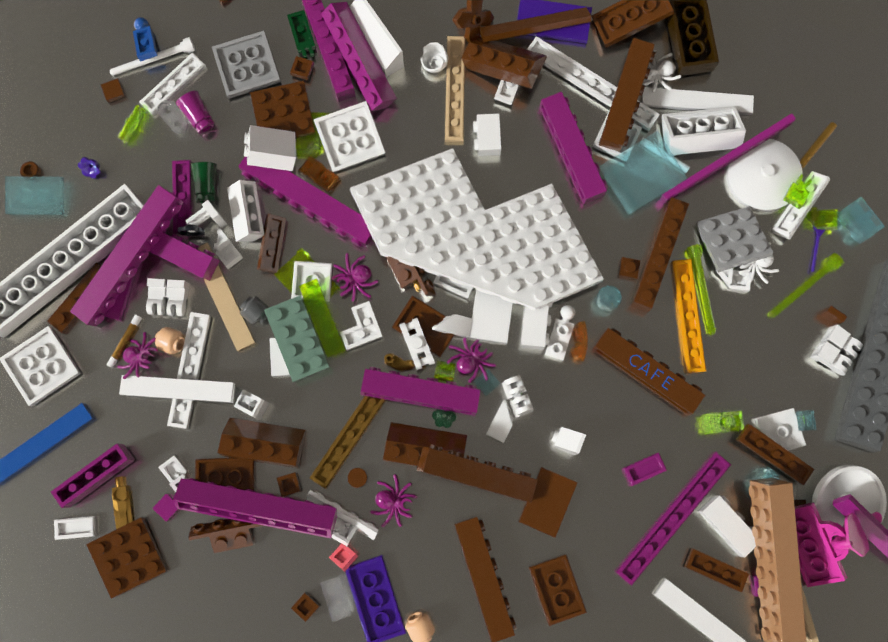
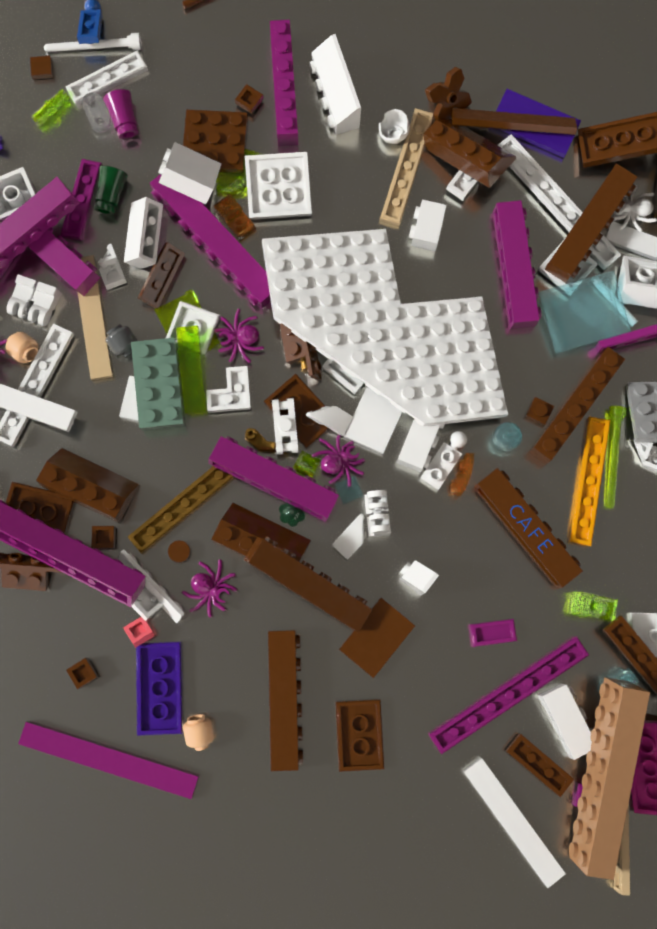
camera: 10 degrees right, 0 degrees up
white piece [177,200,228,237] -> none
light grey plate [212,31,281,99] -> none
white slope [234,389,269,420] -> none
dark green hinge [287,10,316,59] -> none
clear plate [320,576,352,622] -> none
magenta brick [321,2,397,111] -> none

